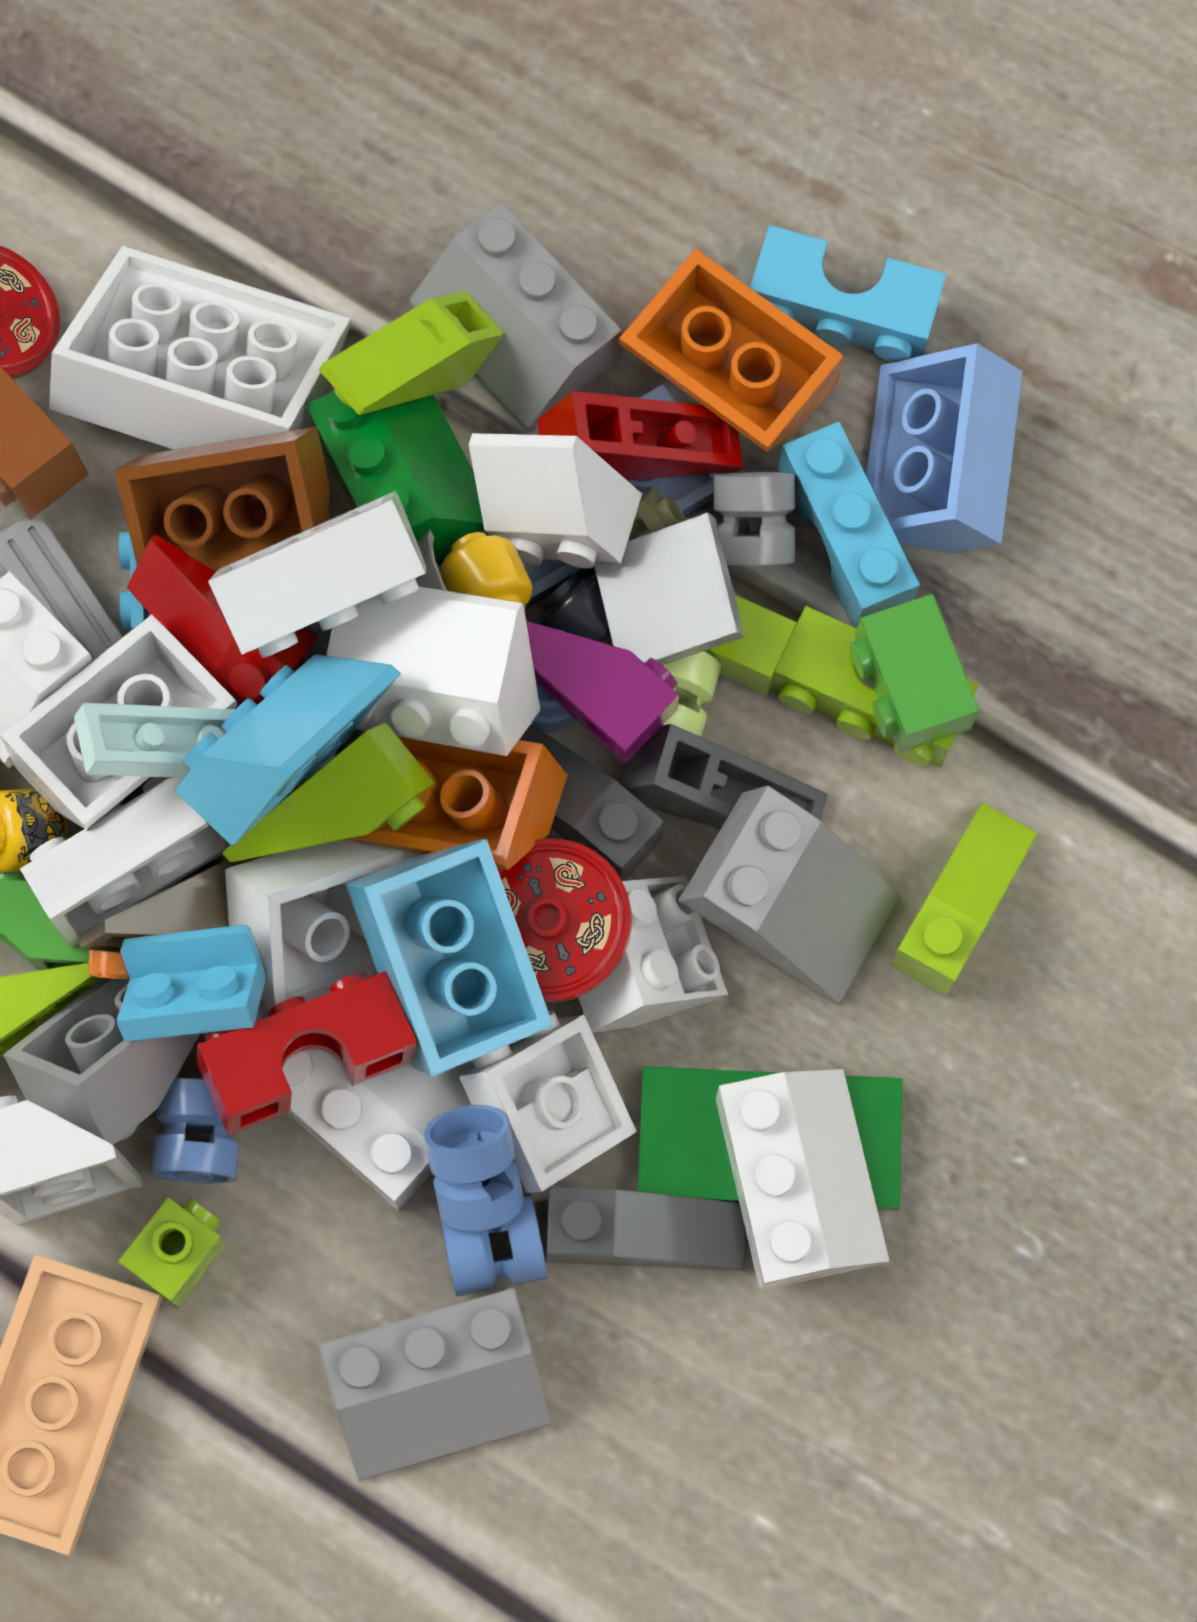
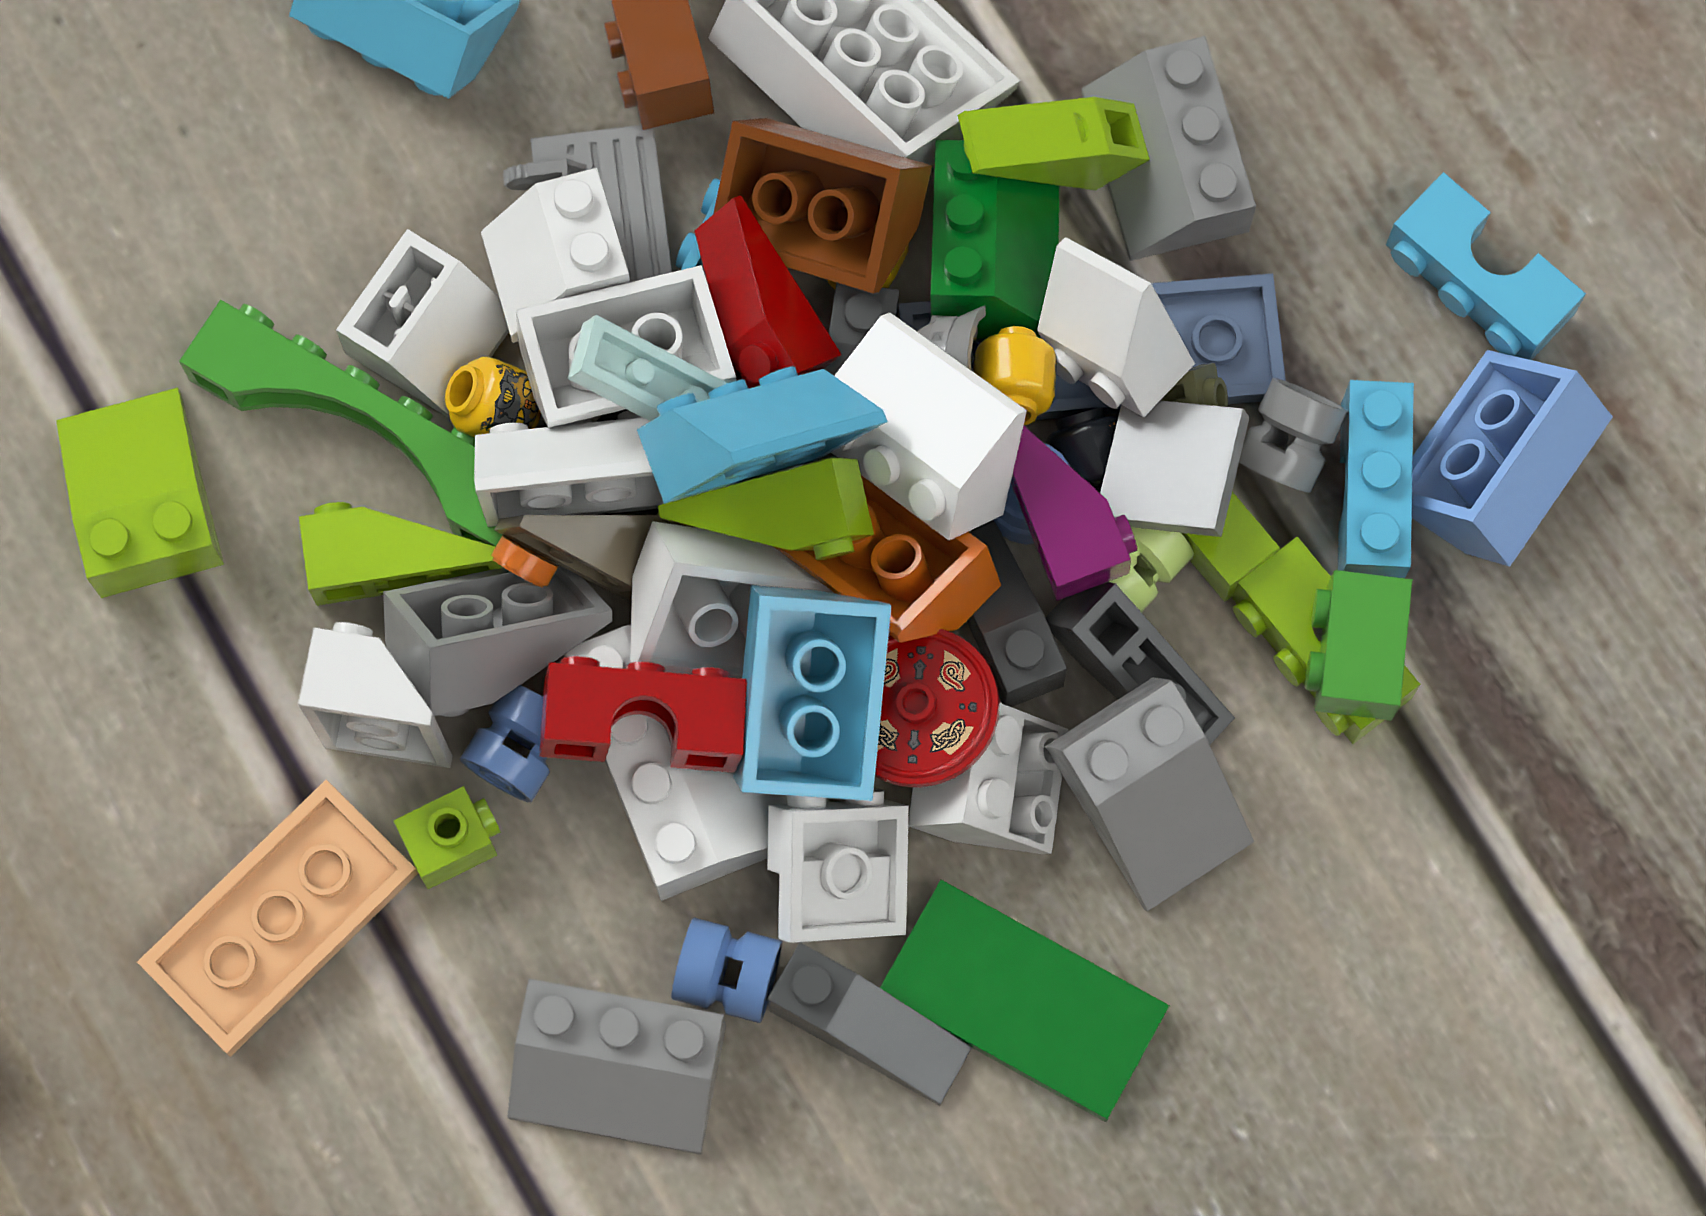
camera: 30 degrees right, 0 degrees up
medium azure bracket [117,925,267,1042] -> none
white slope [208,491,427,658] -> none
medium blue wheel [423,1105,525,1232] -> none
red slope [537,391,743,481] -> none
orange slope [619,248,844,452] -> none
white slope [715,1069,890,1291] -> none
lime slope [890,802,1038,997] -> none

